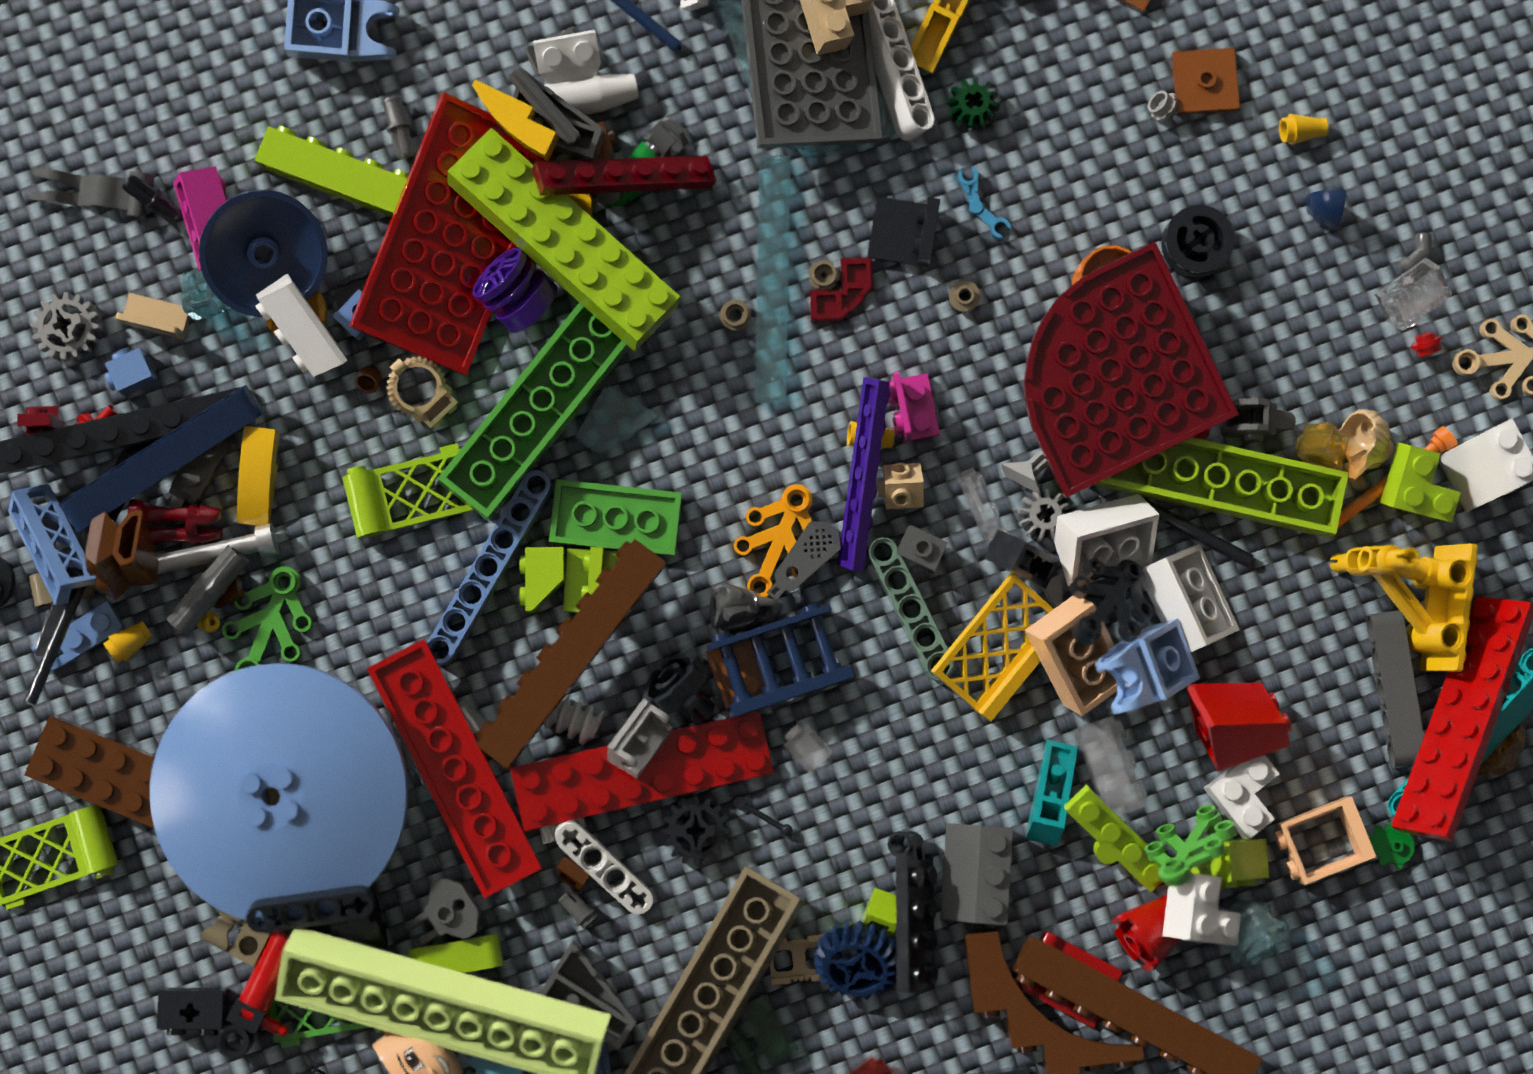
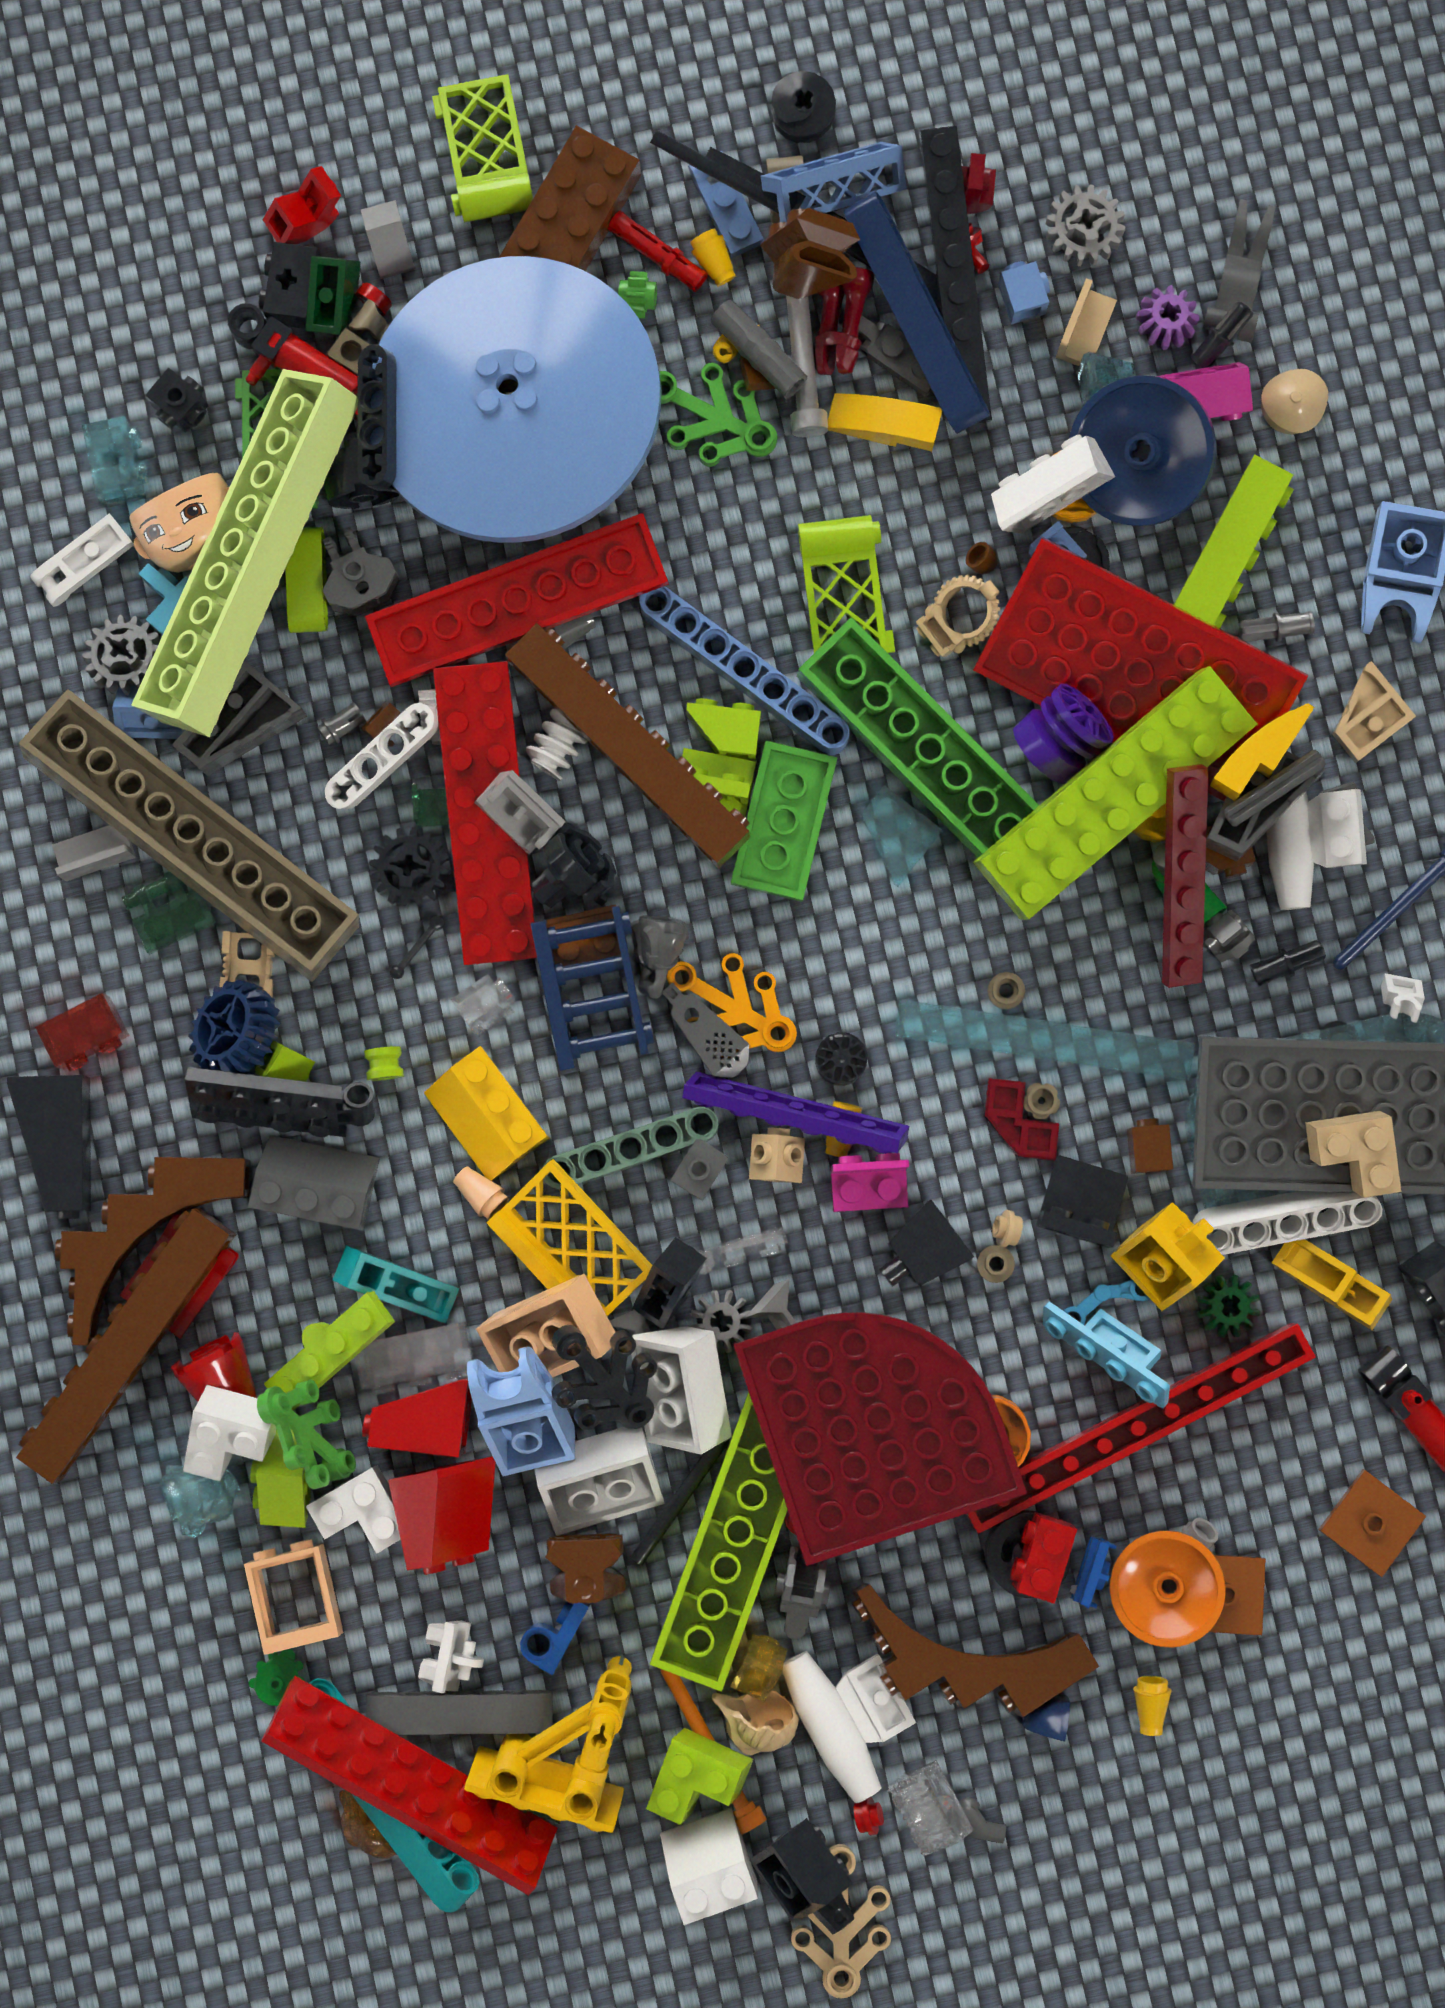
camera: 100 degrees right, 0 degrees up
none -> red brick [262,166,341,245]
none -> dark green slope [305,256,361,335]
none -> red tile [355,282,392,316]
none -> light grey slope [361,200,415,279]
none -> red slope [362,1378,472,1457]
none -> lime wheel [364,1046,404,1081]
none -> clear green bracket [412,783,449,827]
none -> white hips [418,1621,484,1693]
none -> yellow slope [424,1046,550,1181]
none -> light nougat cone [453,1166,509,1220]
none -> blue plate [520,1601,591,1675]
none -> reddish brown piece [545,1533,626,1603]
none -> red pin [608,210,708,292]
none -> bright green gear [618,271,657,318]
none -> black hinge [749,1818,855,1935]
none -> white plate [781,1651,916,1803]
none -> black wheel [815,1032,868,1086]
none -> reddish brown arch [852,1583,1099,1717]
none -> black torso [879,1200,974,1287]
none -> red brick [966,1323,1316,1534]
none -> tan plate [992,1210,1023,1248]
none -> red brick [1010,1512,1078,1604]
none -> medium azure bracket [1043,1302,1170,1408]
none -> blue piece [1070,1536,1117,1609]
none -> yellow hinge [1110,1202,1225,1311]
none -> orange dish [1110,1531,1226,1647]
none -> reddish brown brick [1127,1118,1173,1174]
none -> medium lavender gear [1136,285,1200,350]
none -> black axle [1250,940,1326,987]
none -> tan hat [1261,369,1328,435]
none -> tan wing [1333,661,1416,763]

